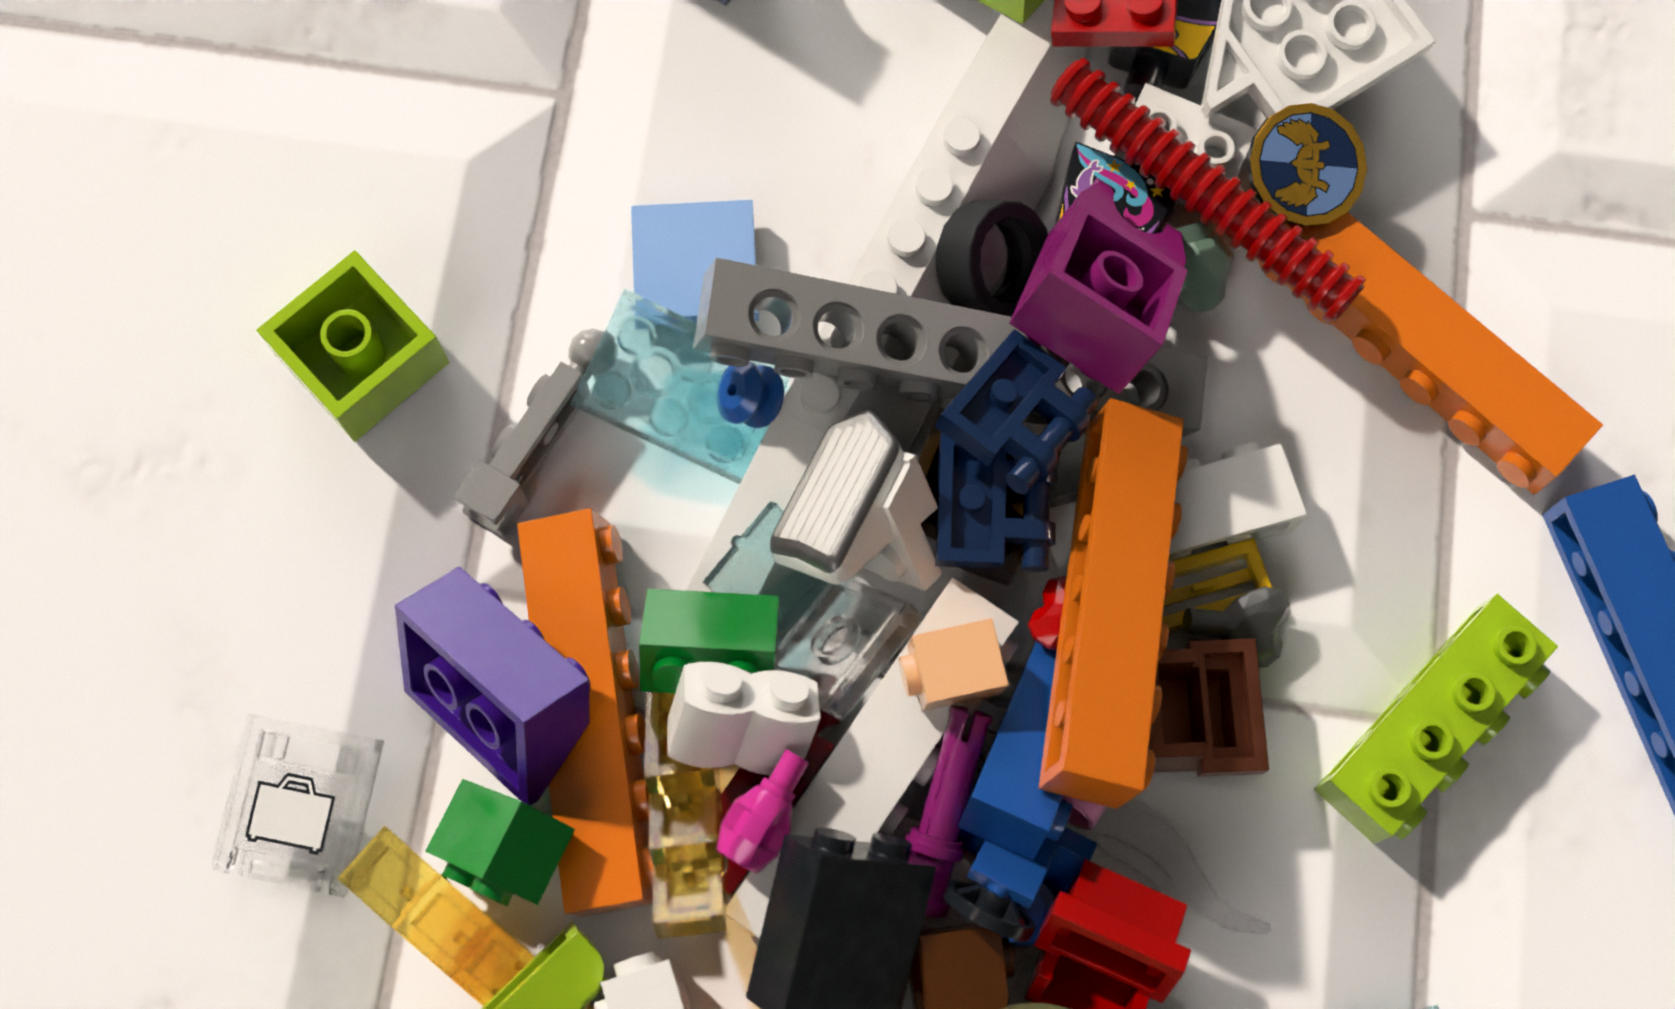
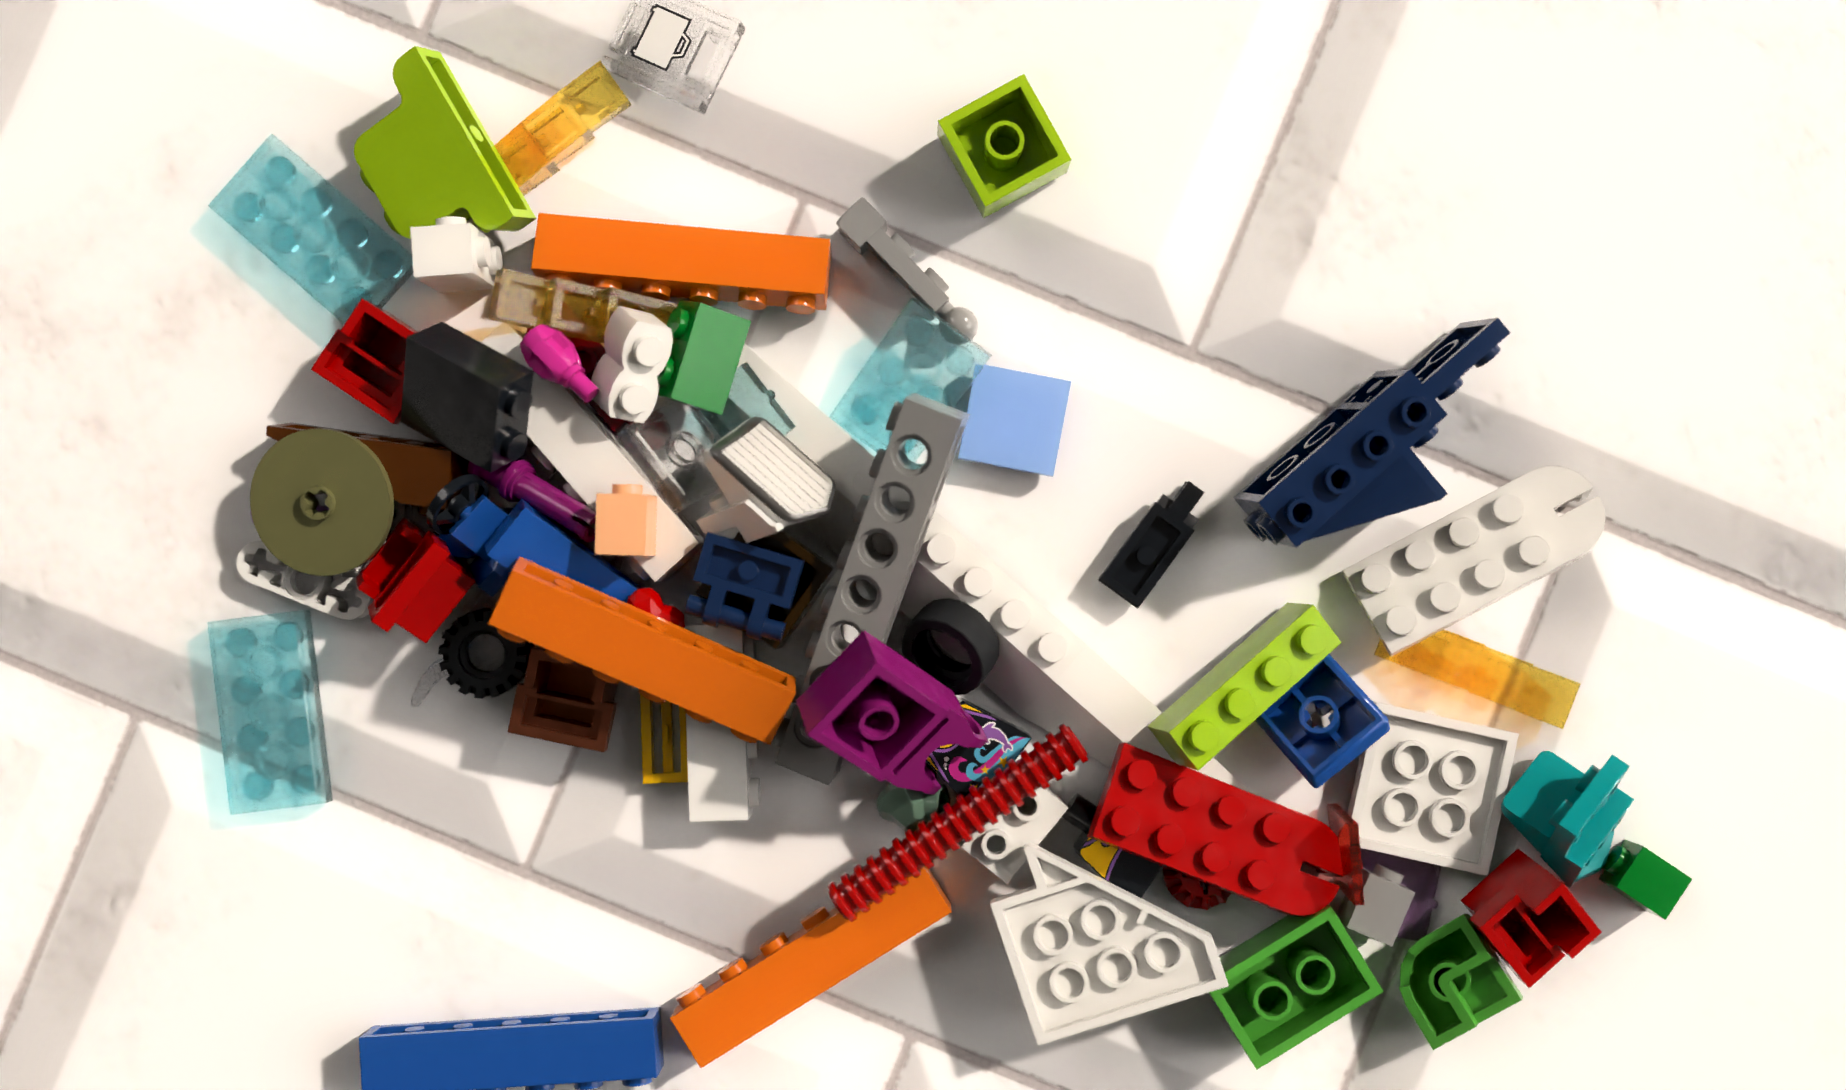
camera: 105 degrees right, 15 degrees up
slope [395,566,591,806] -> none
green brick [425,778,575,907] -> none
blue wheel [716,361,784,429] -> none
dark blue plate [935,329,1098,494] -> none
dark grey rock [1182,586,1290,668] -> none
shield [1247,103,1367,227] -> none
lime brick [1314,593,1559,844] -> none
none -> black tyre [438,607,534,699]
none -> black hinge [1097,481,1205,609]

